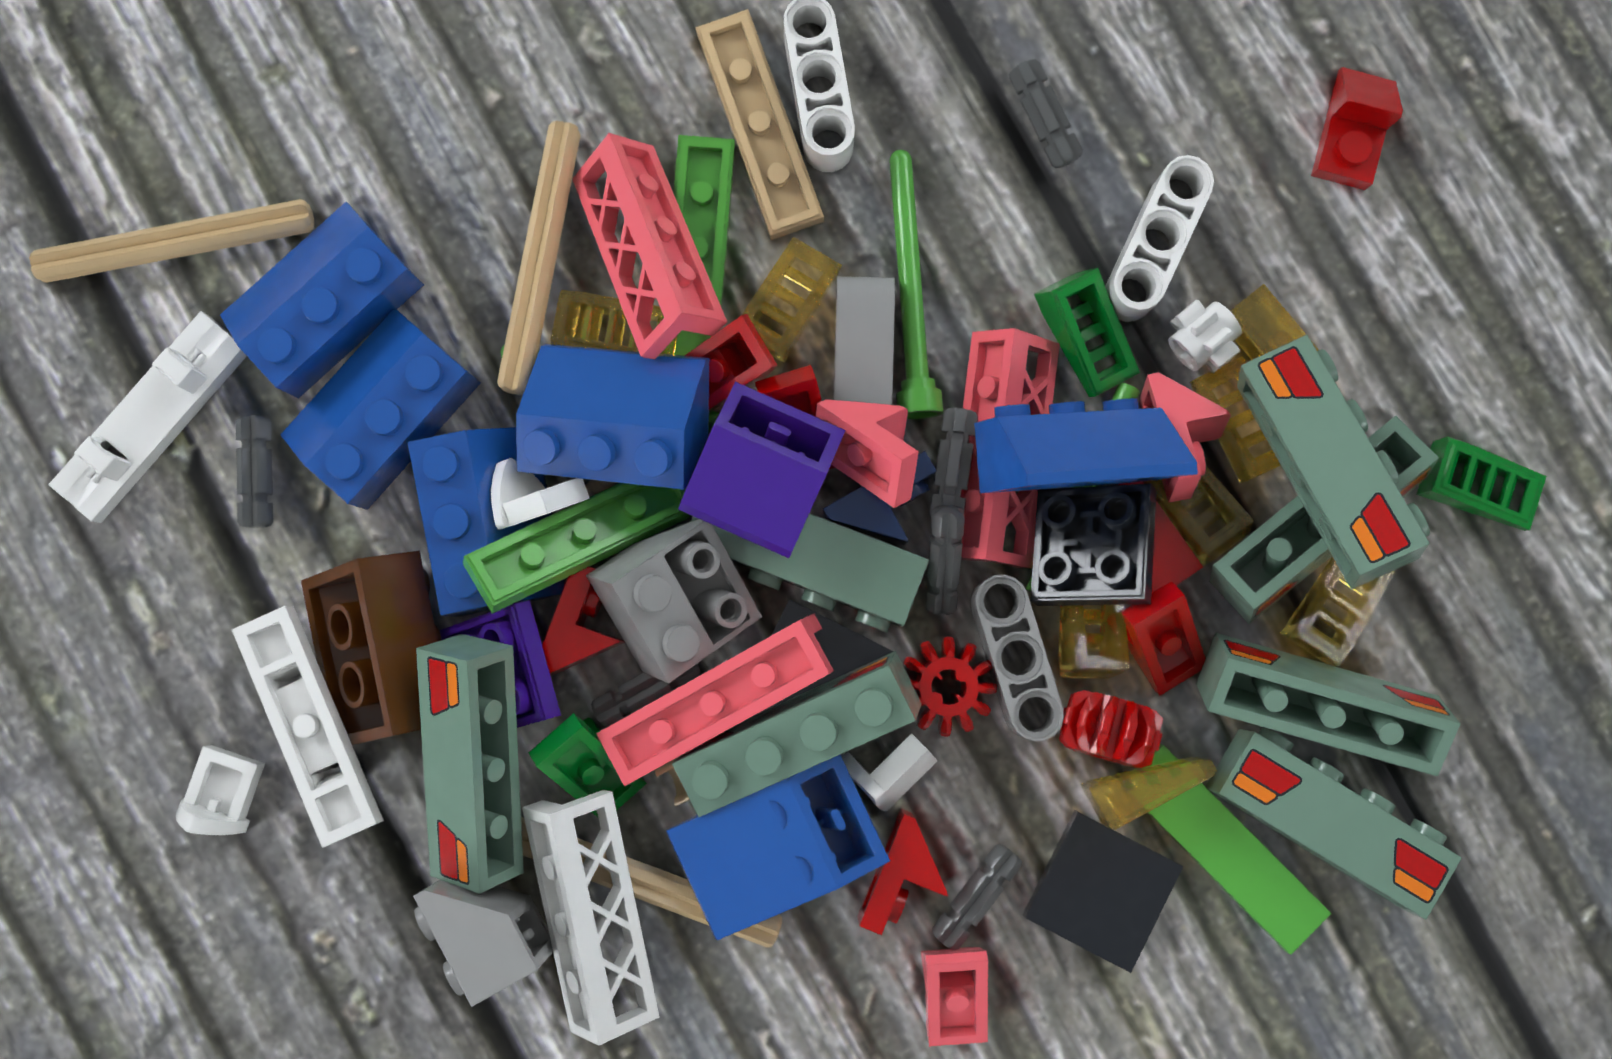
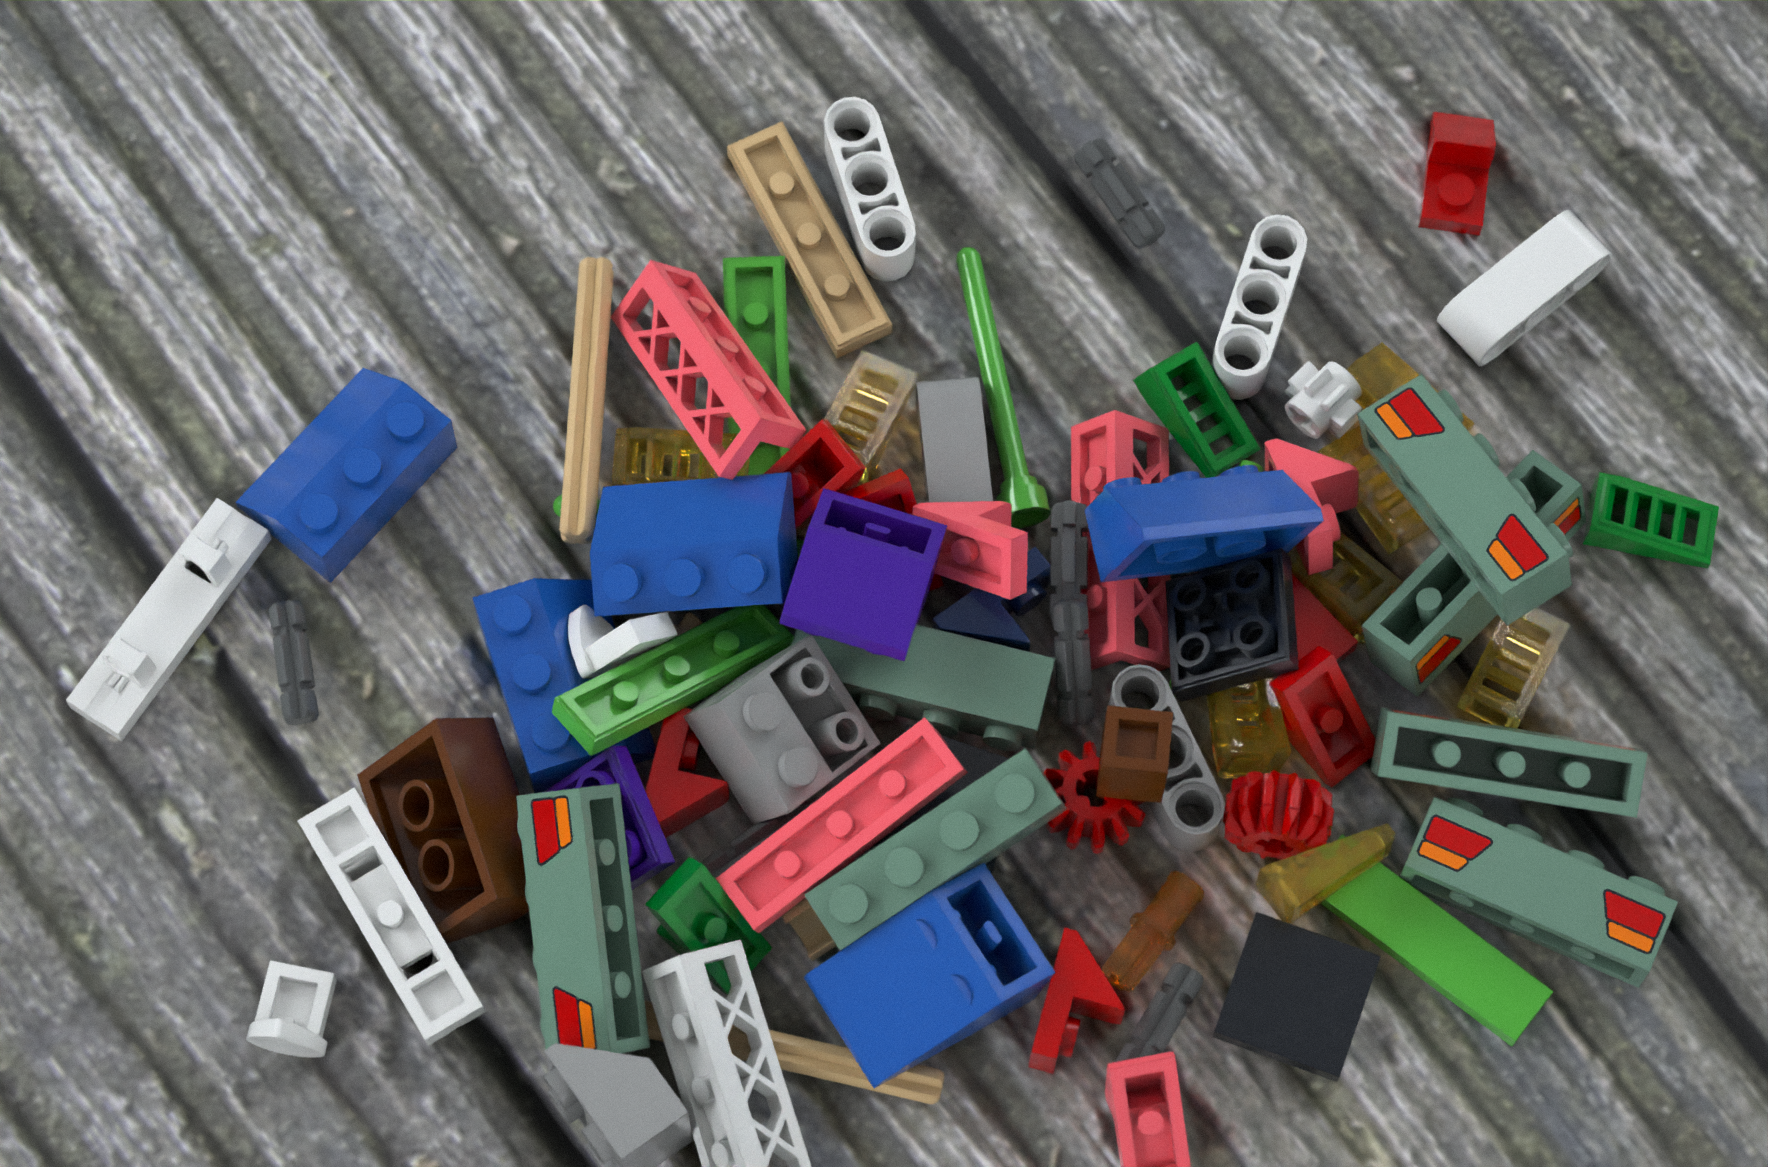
camera: 10 degrees left, 15 degrees down
tan axle [29,199,314,283] -> none
blue slope [280,308,481,510] -> none
white tile [842,733,937,811] -> none
none -> reddish brown brick [1096,705,1173,803]
none -> clear orange axle [1102,871,1205,992]
none -> white beam [1437,210,1612,366]

